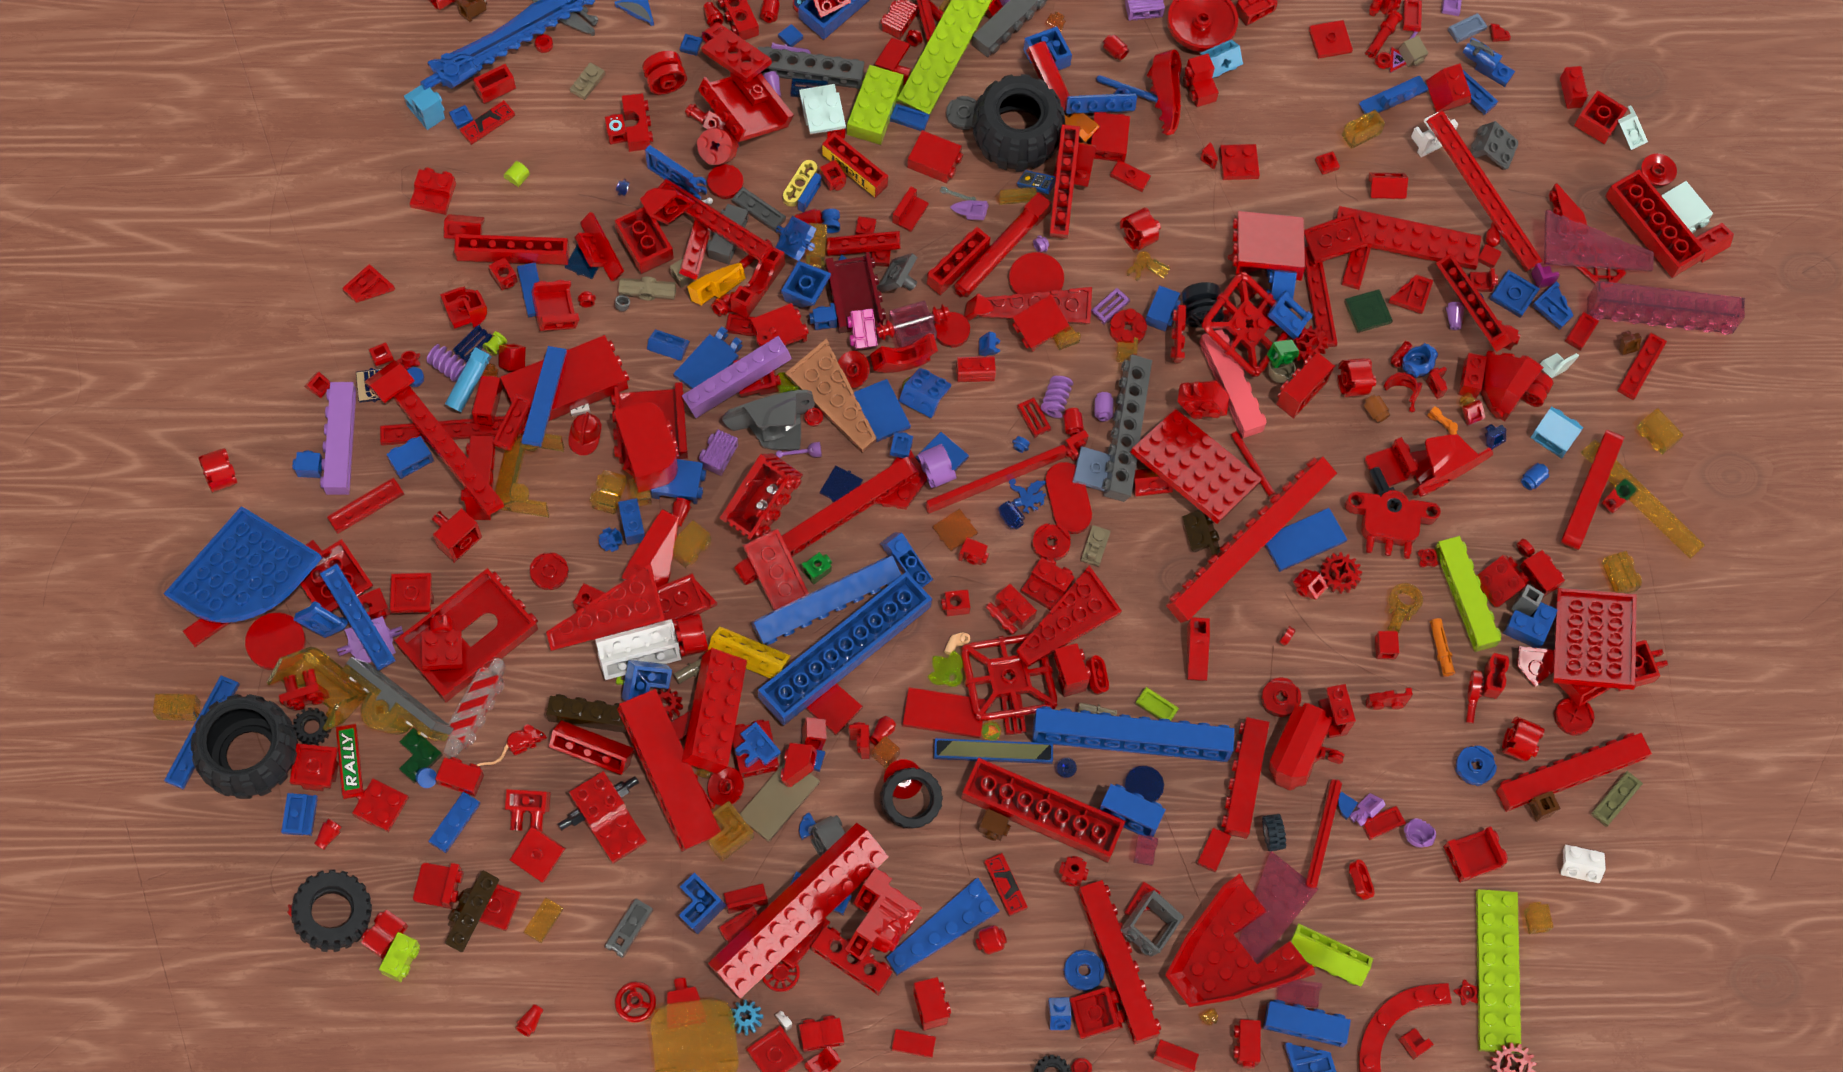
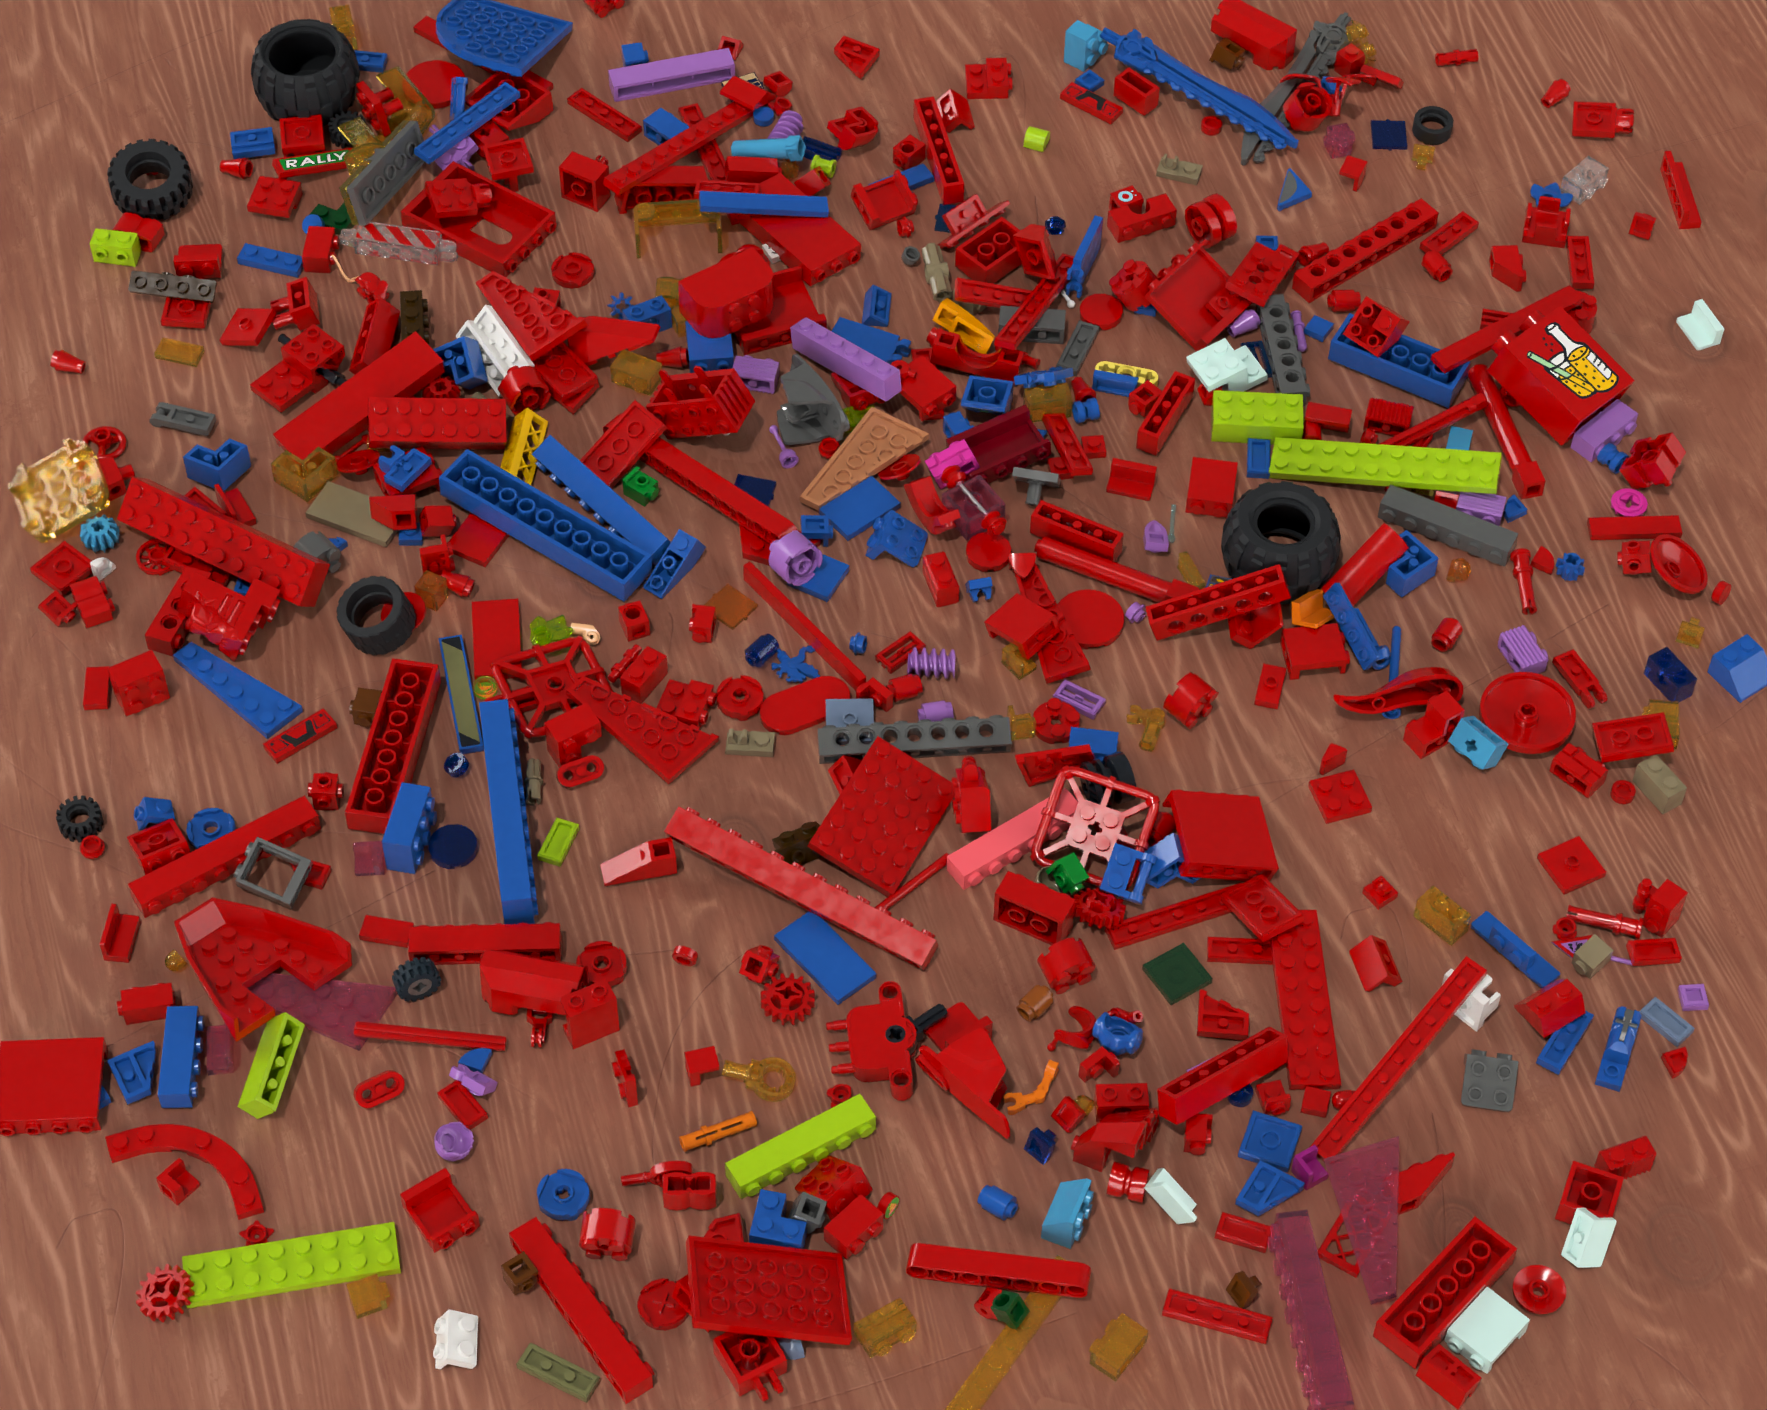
camera: 80 degrees right, 15 degrees down
red head [976,925,1007,955] -> none

